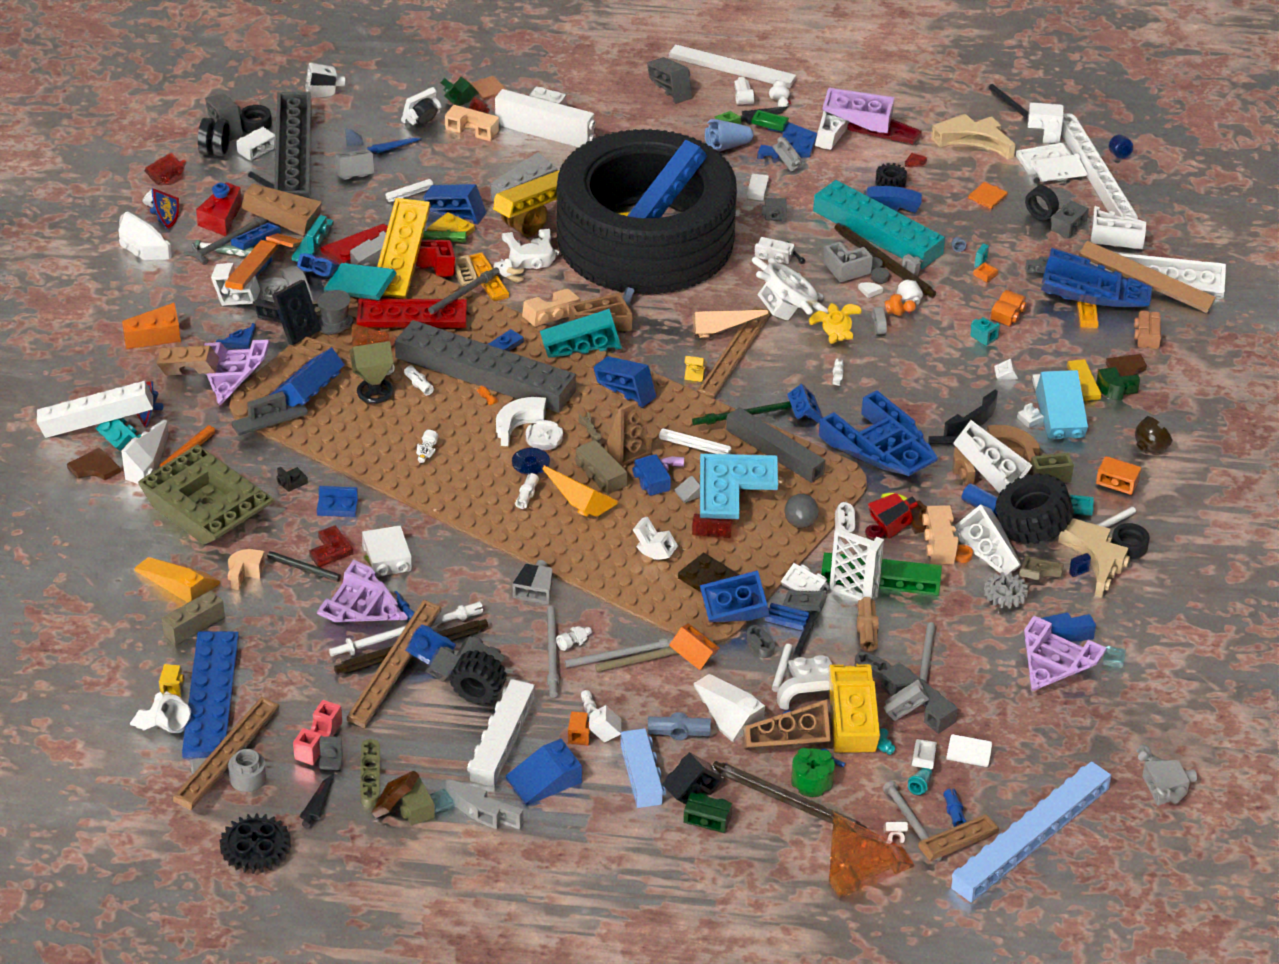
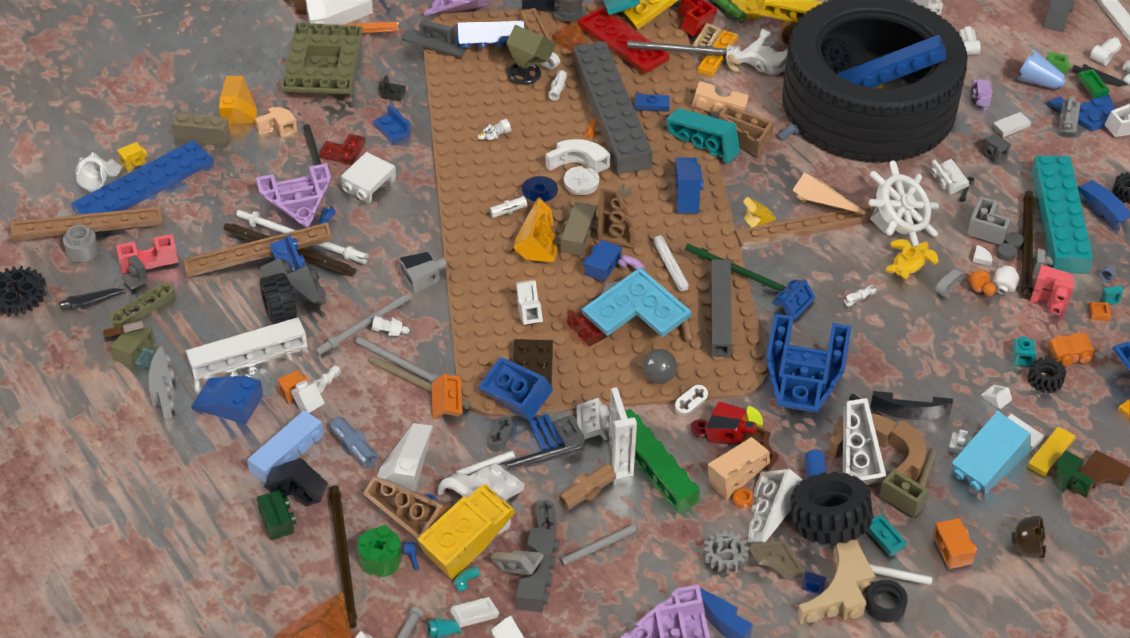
camera: 50 degrees right, 5 degrees up
none -> black tyre [1028,357,1066,393]
none -> coral hips [1030,265,1074,315]

